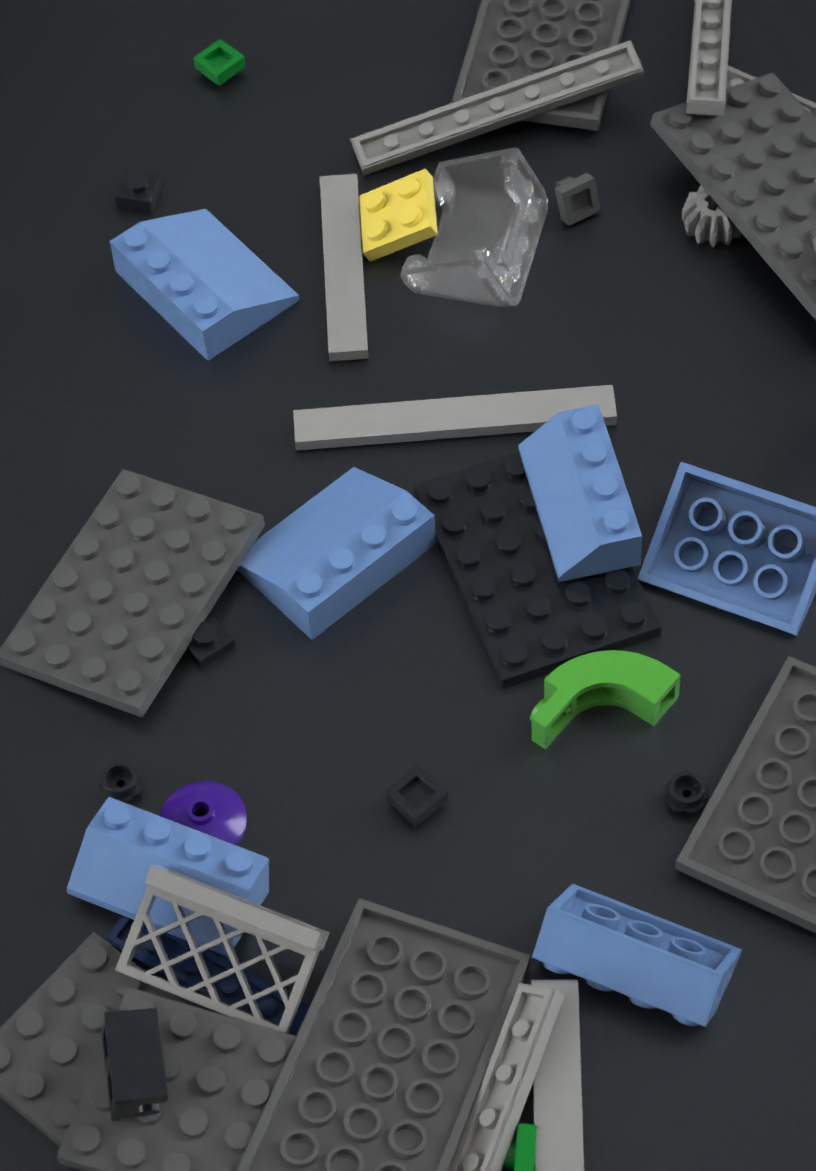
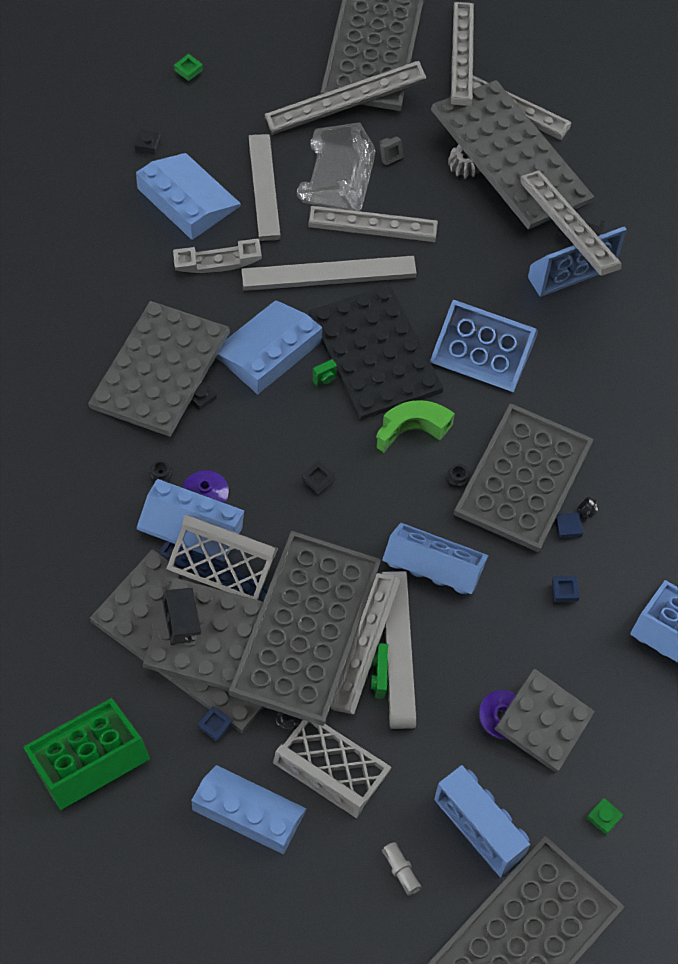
camera: 10 degrees left, 5 degrees up
light yellow plate [359,168,438,262] -> none
medium blue slope [518,404,642,582] -> none
none -> light grey slope [173,238,262,273]
none -> light grey tile [308,206,438,242]
none -> green plate [313,359,337,386]

